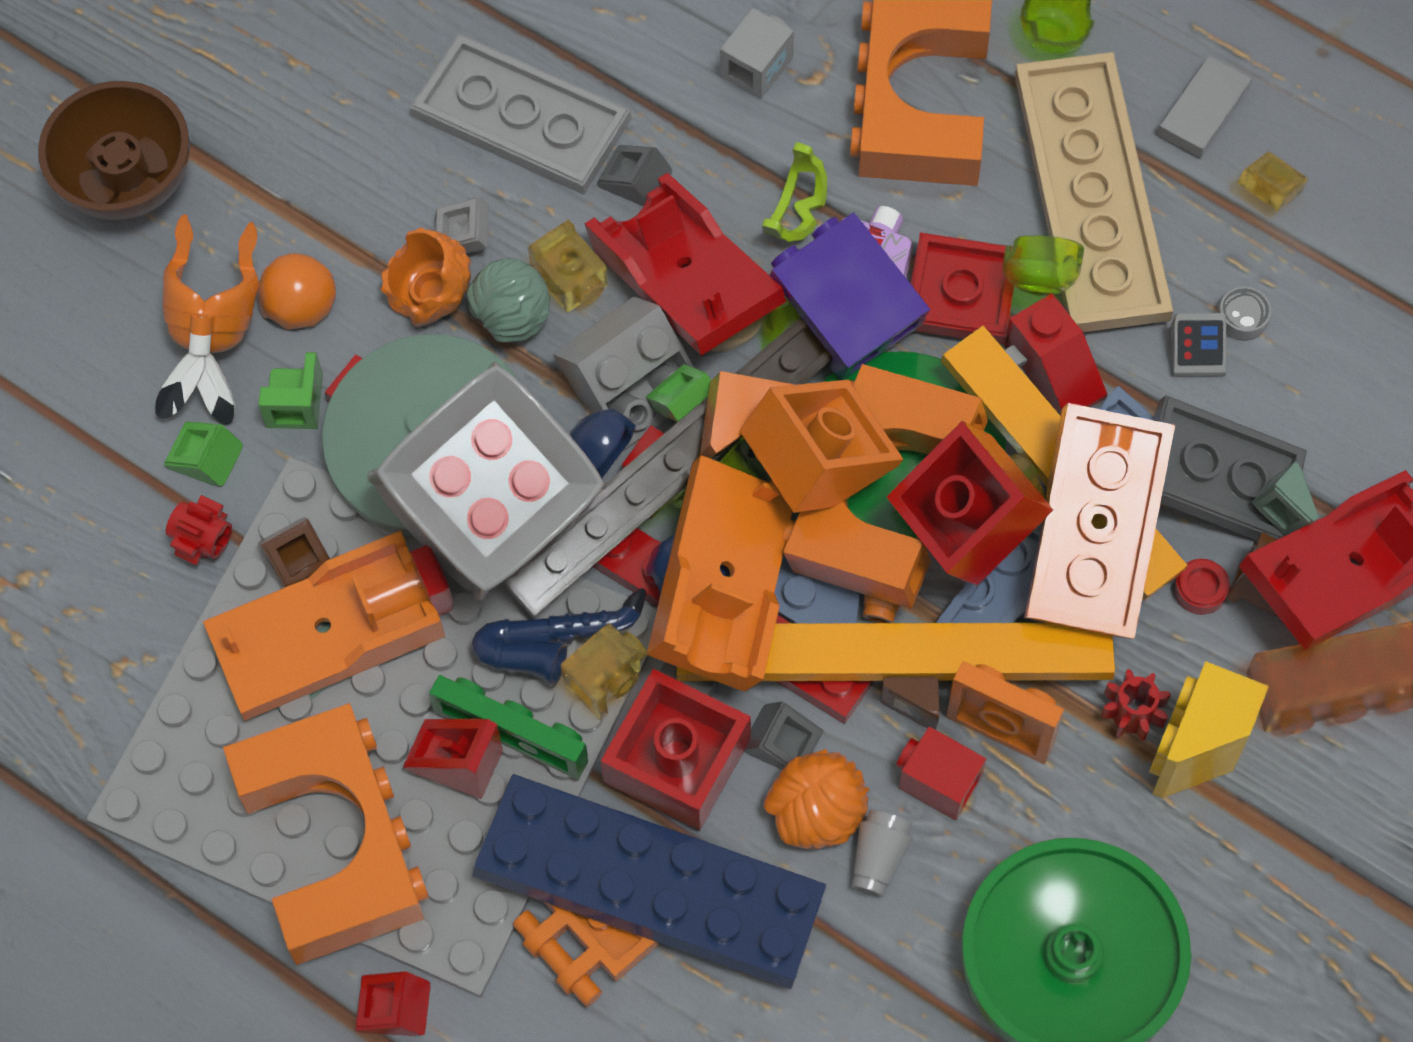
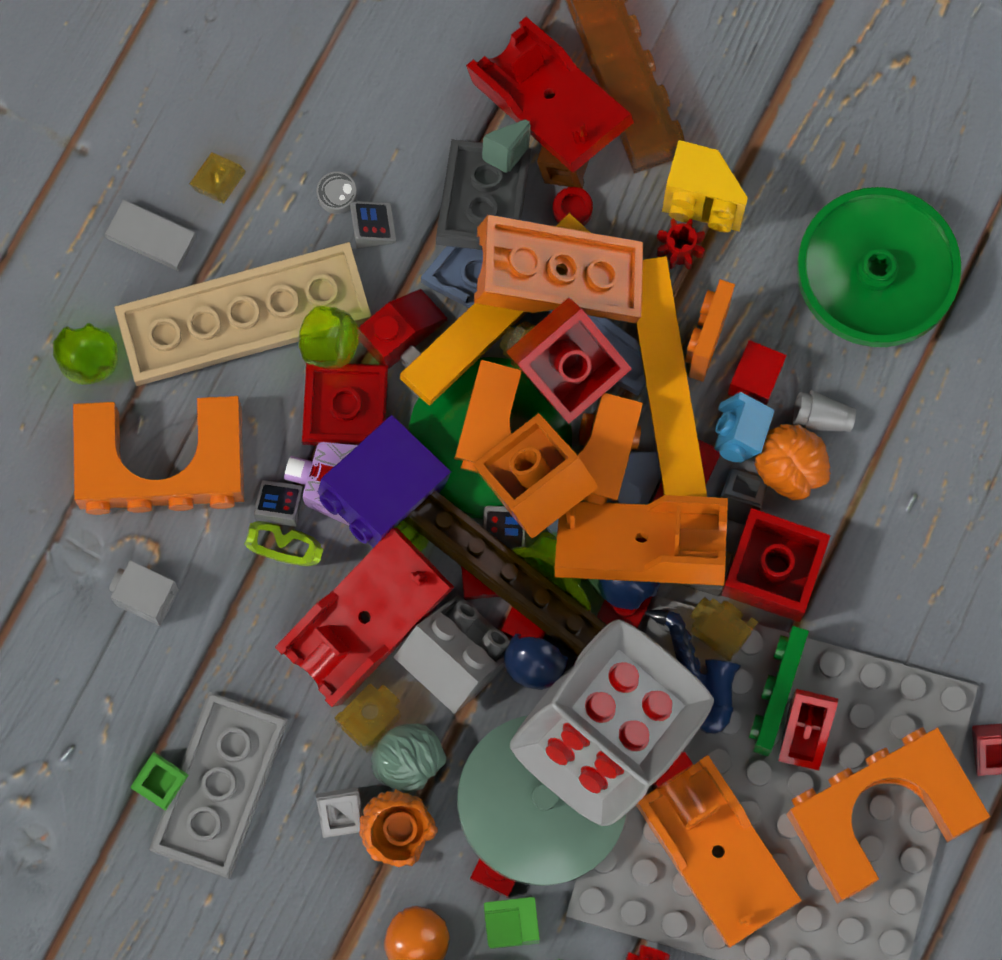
camera: 100 degrees left, 10 degrees up
reddish brown slope [258,517,330,588] -> none
dark blue plate [473,774,827,989] -> none
orange plate [513,902,658,1007] -> none
dark grey slope [596,145,672,206] -> none
bright green tile [646,364,711,423] -> none
orange slope [700,371,794,459] -> none
reddish brown slope [881,676,939,730] -> none
none -> bright green slope [130,752,189,811]
none -> slope [254,480,303,527]
none -> dark azure brick [714,392,775,463]

